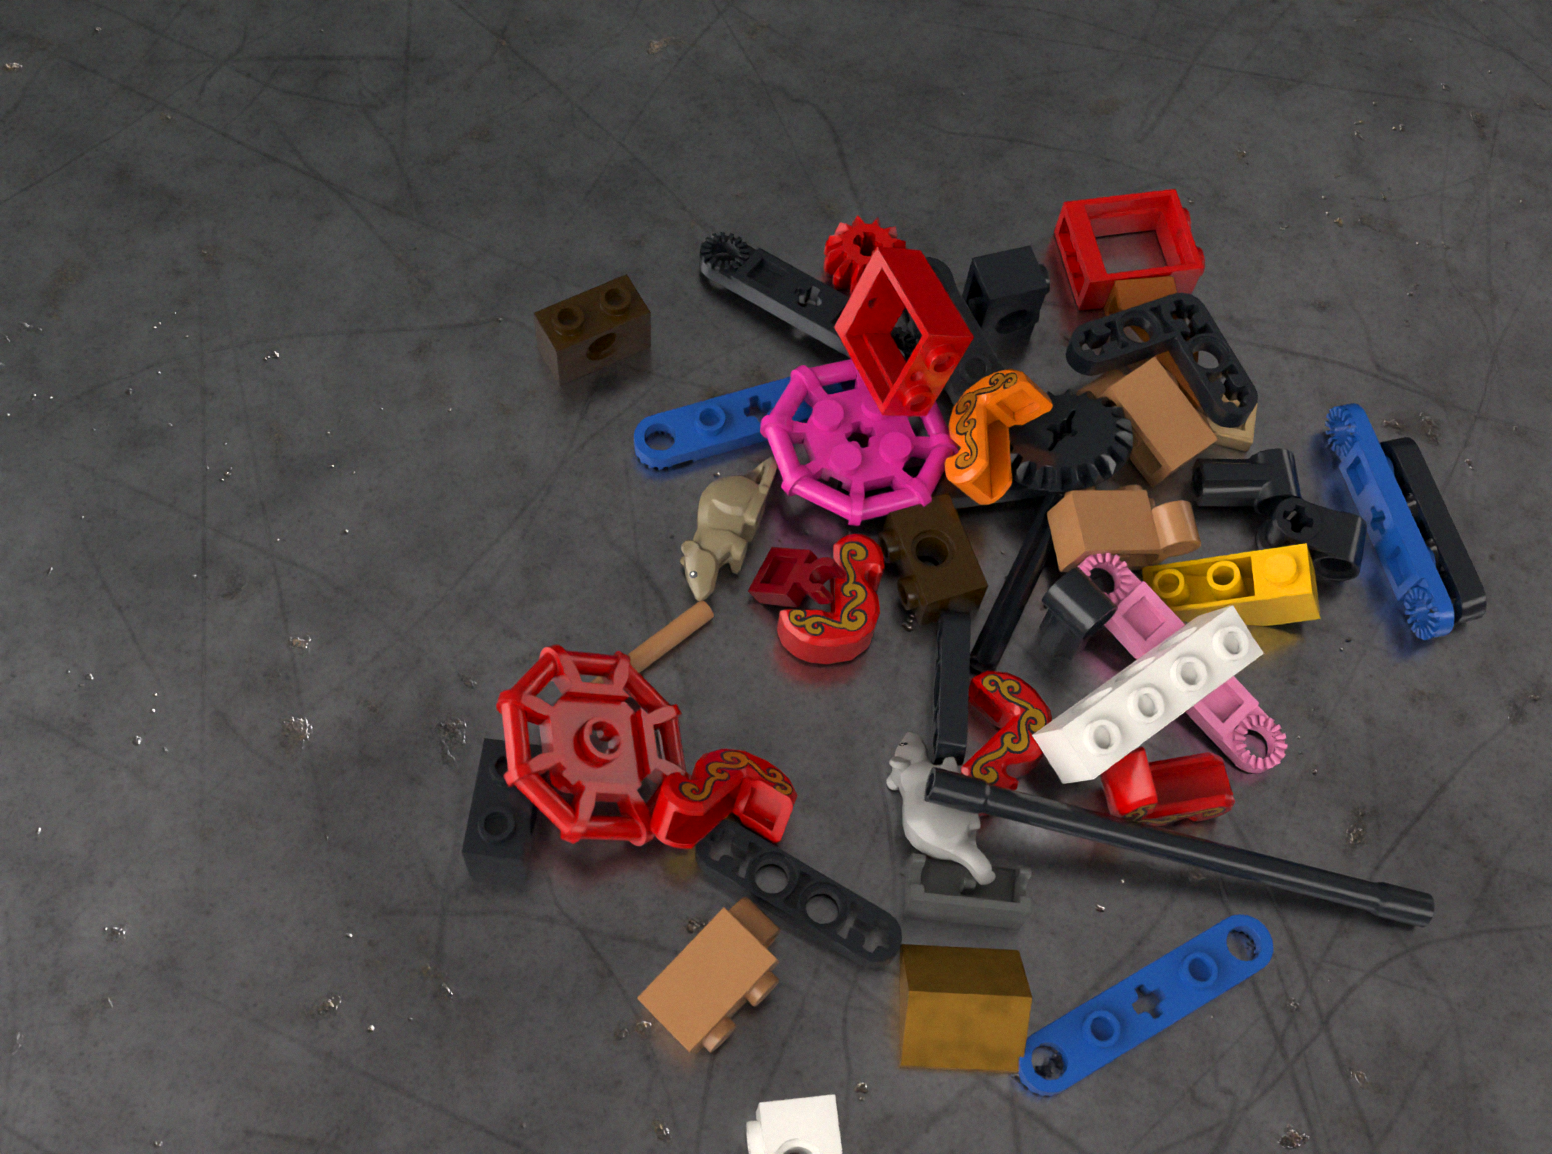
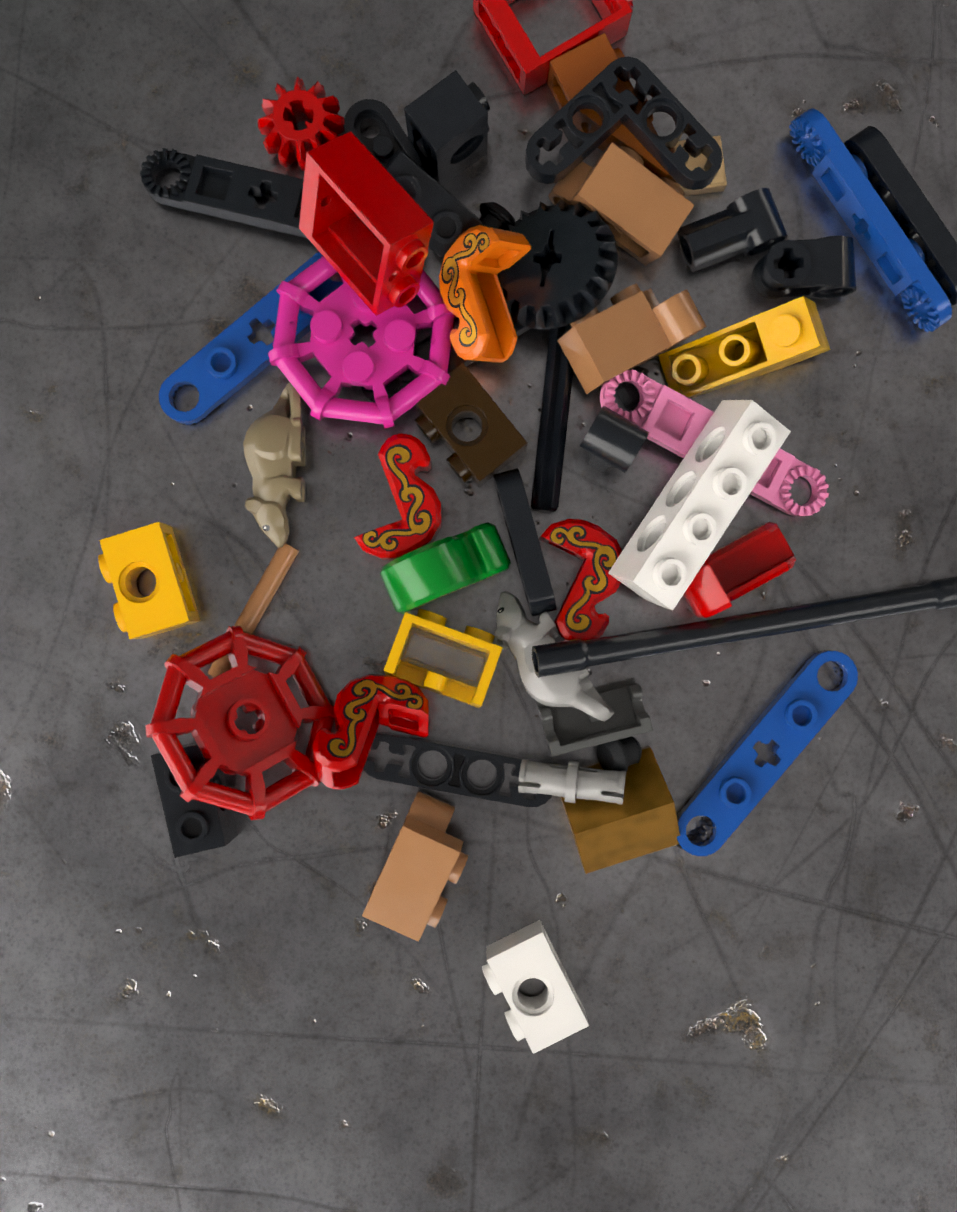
camera: 15 degrees left, 25 degrees up
dark brown brick [533,274,651,386] -> none
dark red plate [748,547,847,608] -> none
none -> yellow brick [98,522,201,639]
none -> green animal [380,522,511,614]
none -> yellow window [384,609,503,708]
none -> light grey pin [518,759,626,805]
none -> black piece [597,736,642,773]

